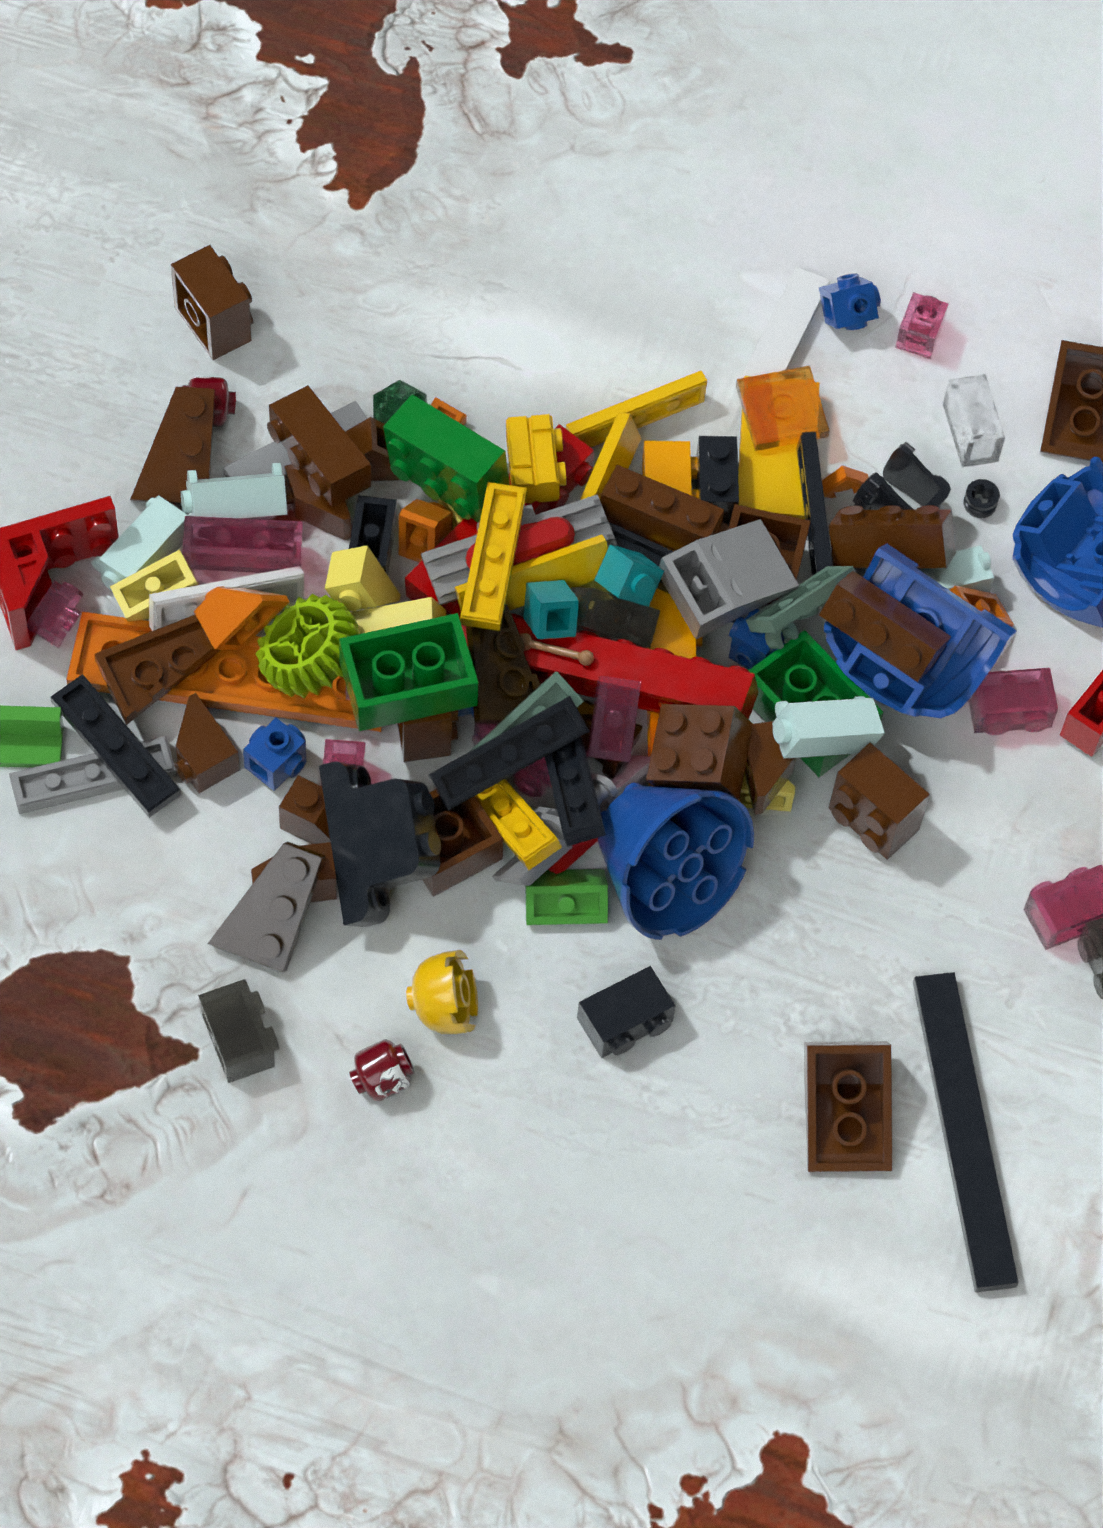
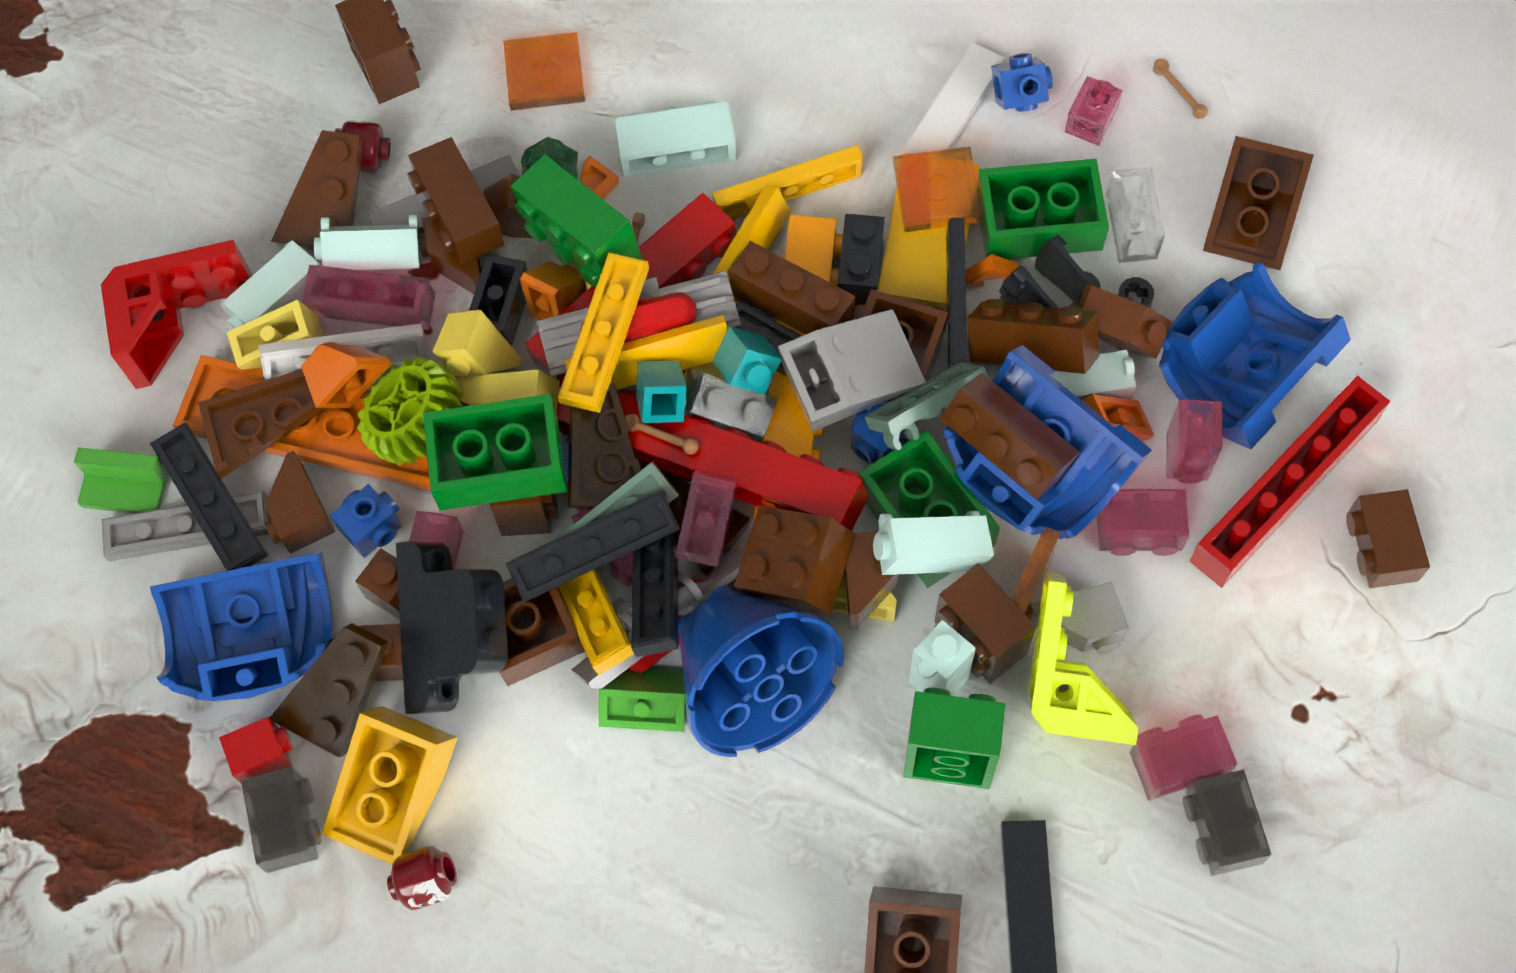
camera: 15 degrees right, 5 degrees up
clear pink brick [27,580,84,649] -> none
yellow cylinder [406,950,478,1034] -> none
yellow brick [506,414,566,503] -> none
black brick [577,965,676,1059] -> none
none -> blue piece [150,552,332,701]
none -> red brick [219,717,294,786]
none -> yellow slope [322,706,457,864]
none -> clear orange tile [503,32,585,111]
none -> light aqua brick [614,101,736,177]
none -> green brick [903,688,1006,789]
none -> light aqua brick [909,620,976,700]
none -> green brick [976,158,1109,259]
none -> clear orange tile [1012,527,1060,616]
none -> neon yellow bracket [1027,571,1138,745]
none -> light grey slope [1027,581,1129,653]
none -> reddish brown slope [1078,285,1172,359]
none -> medium nougat hinge [1153,59,1208,119]
none -> clear pink brick [1166,399,1222,484]

